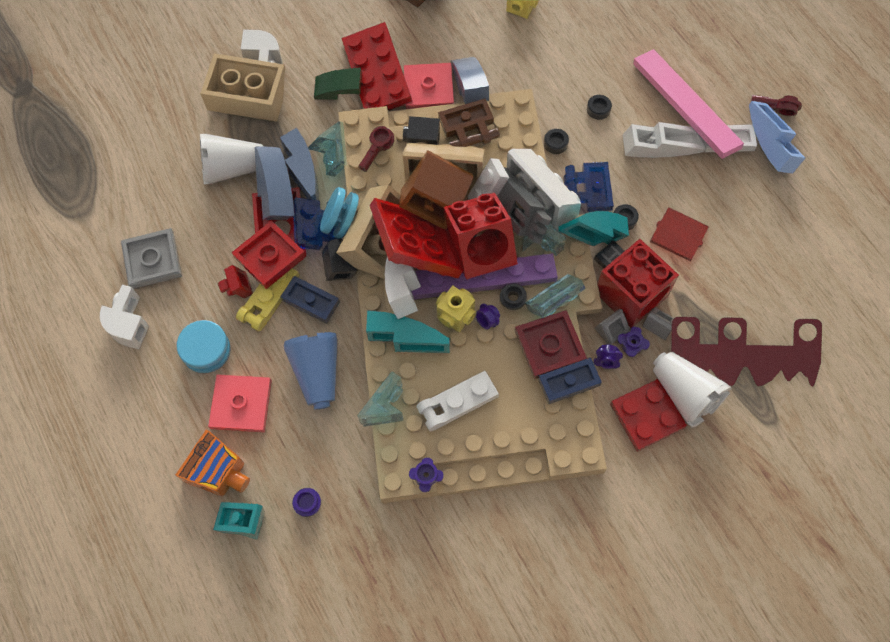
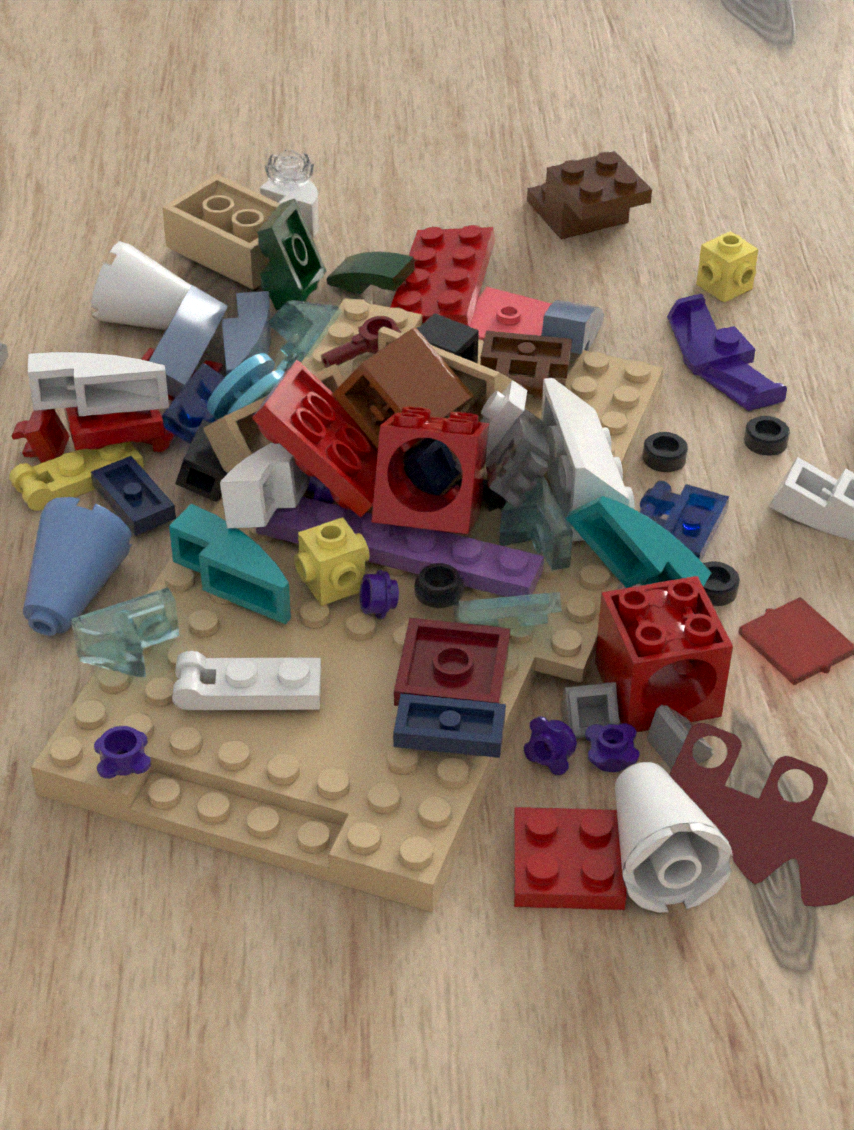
camera: 25 degrees right, 25 degrees down
none -> white slope [28,352,169,416]
none -> dark green plate [257,198,327,313]
none -> clear plate [265,149,314,191]
none -> dark purple plate [667,294,787,411]

